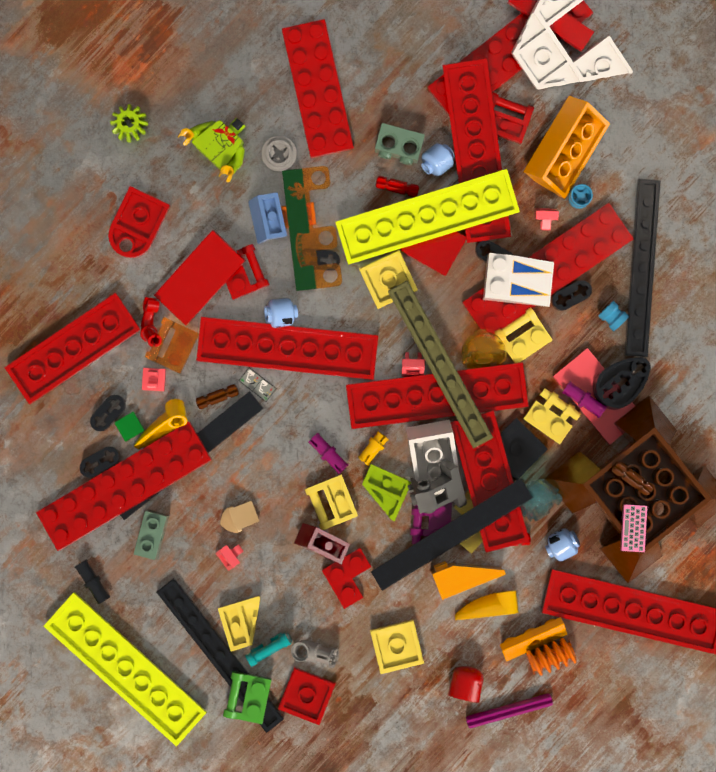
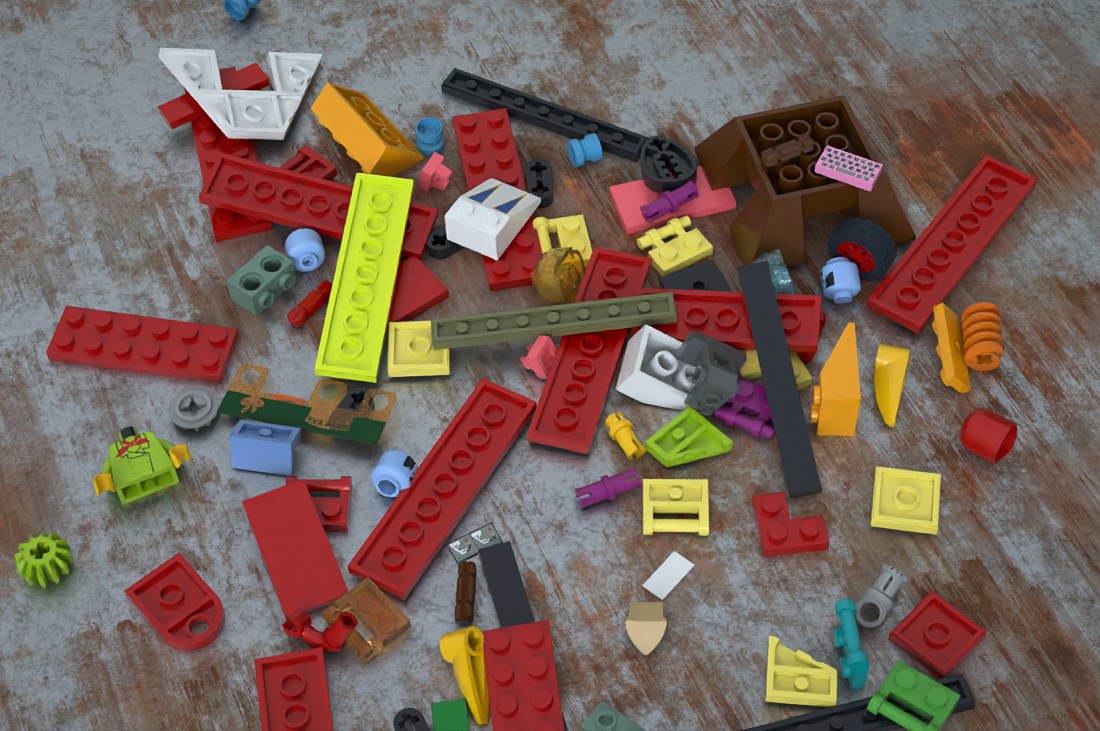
camera: 60 degrees left, 35 degrees down
coral tile [142,368,166,392] -> none
coral tile [215,544,244,571] -> none
dark red slope [294,523,350,564] -> none
magenta axle [466,693,553,728] -> none
none -> white sticker [642,551,694,600]
none -> black wheel [827,217,897,281]

